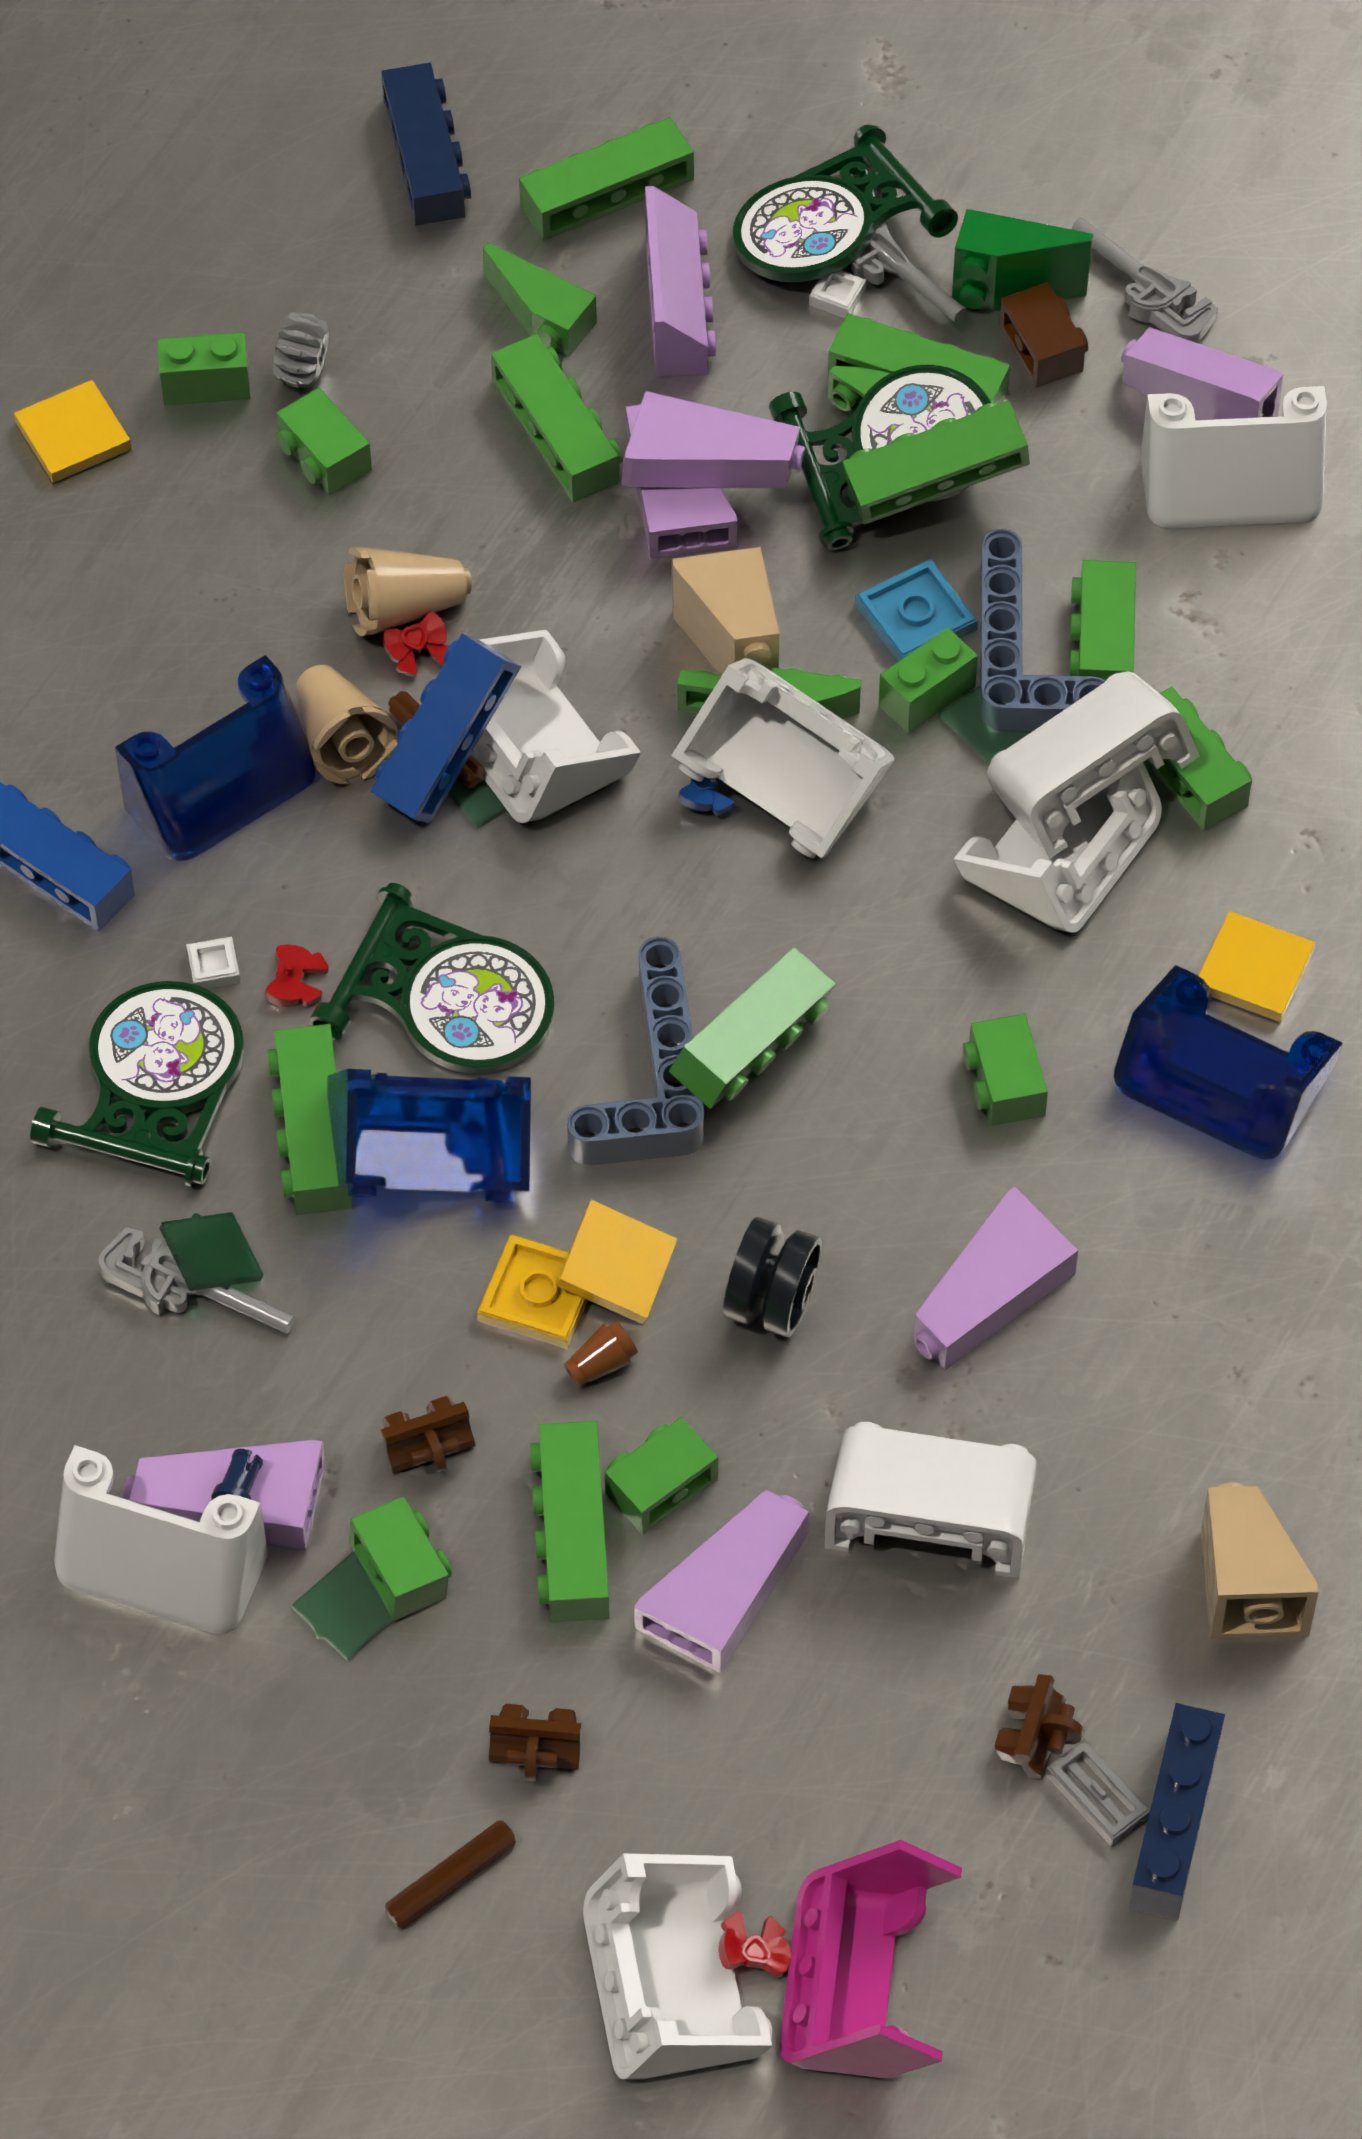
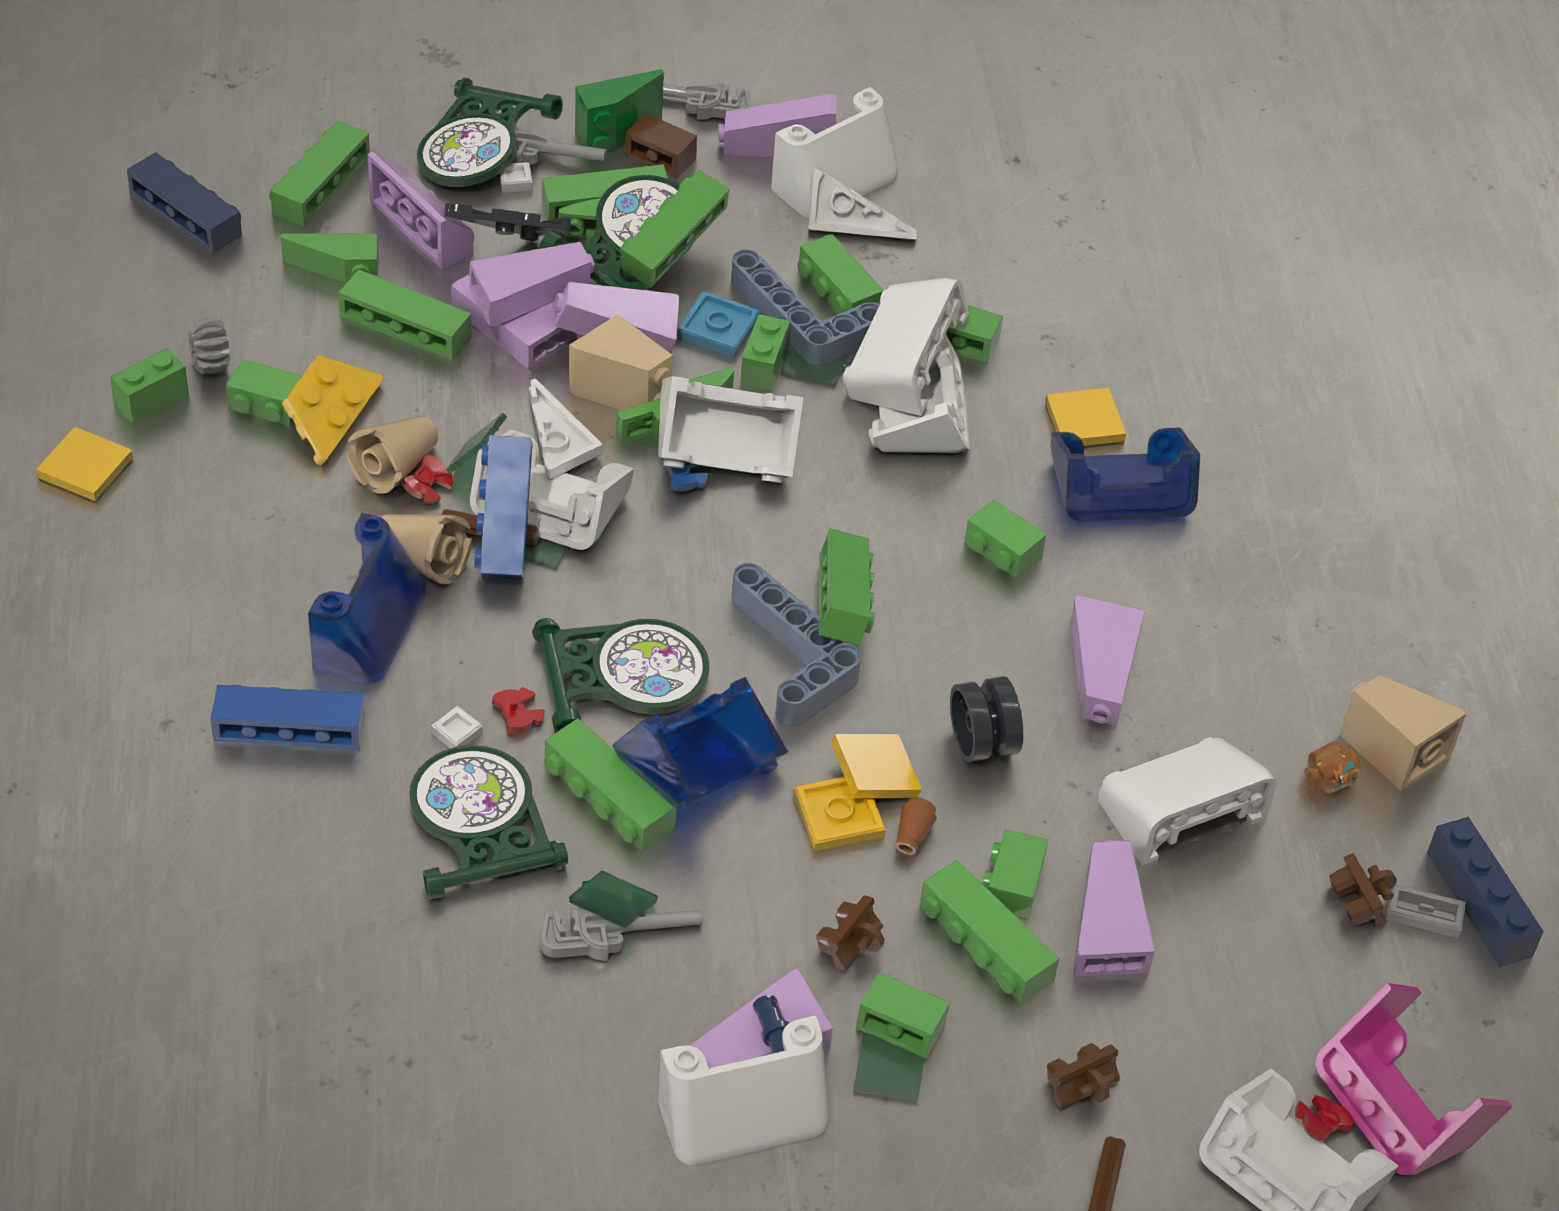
camera: 40 degrees left, 10 degrees down
none -> yellow wing [282,355,384,466]
none -> black wing [444,203,571,241]
none -> clear green piece [445,412,507,474]
none -> white wing [528,378,603,480]
none -> lavender slope [552,282,679,352]
none -> white wing [808,168,917,240]
none -> clear orange head [1304,741,1361,794]

